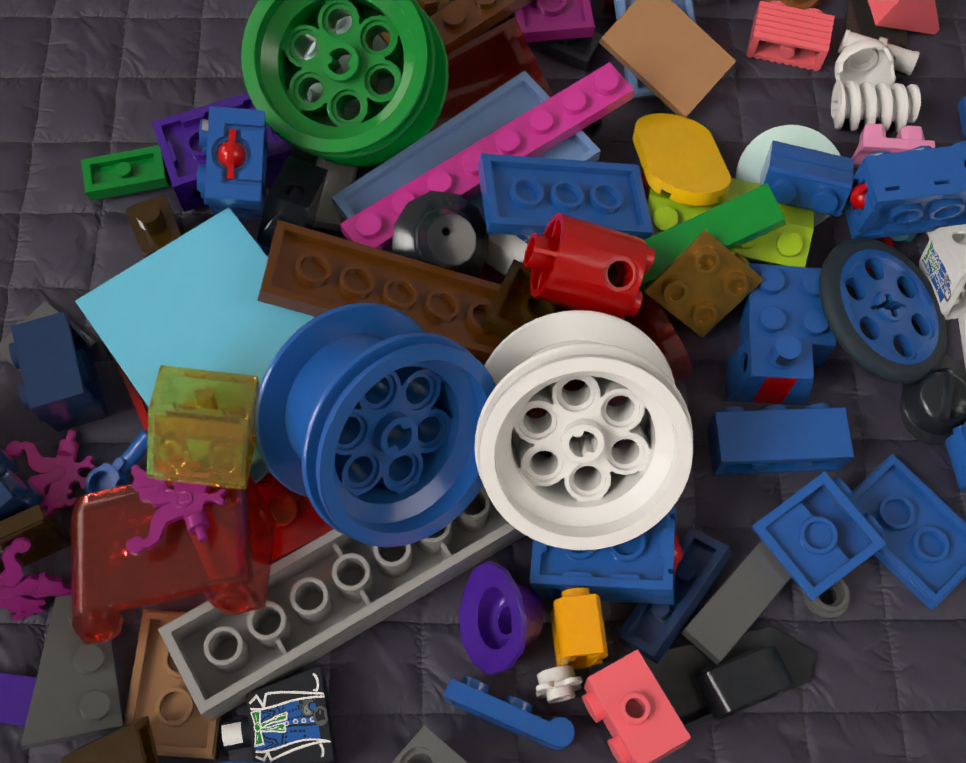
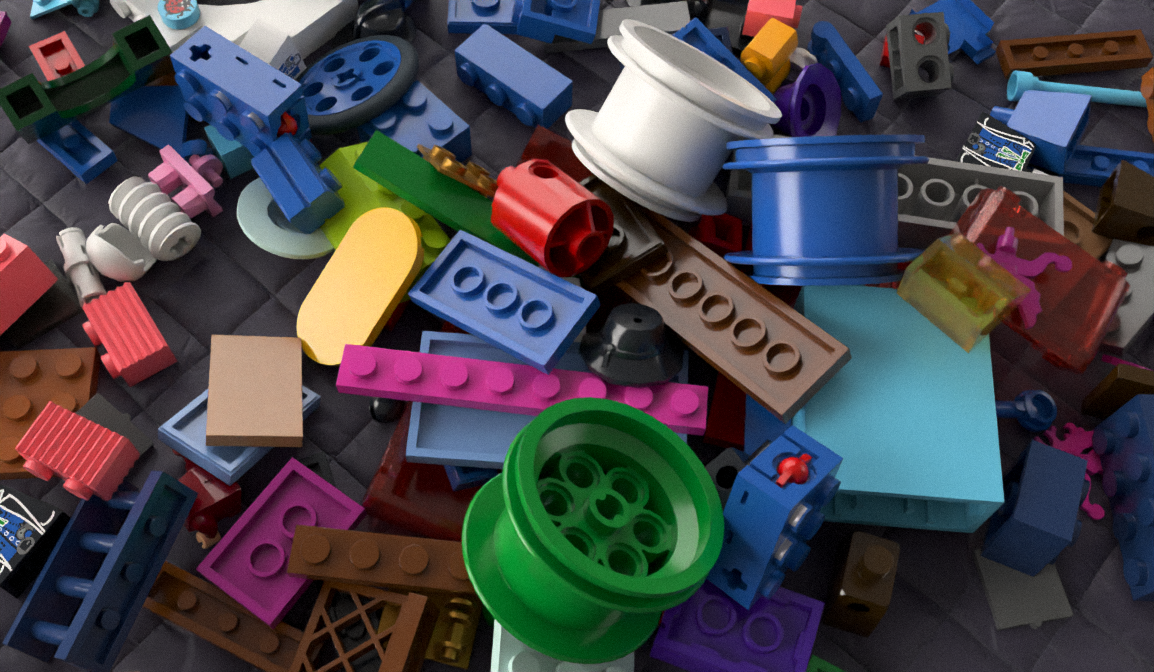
camera: 140 degrees left, 5 degrees down
blue torso [726,334,814,406] -> none

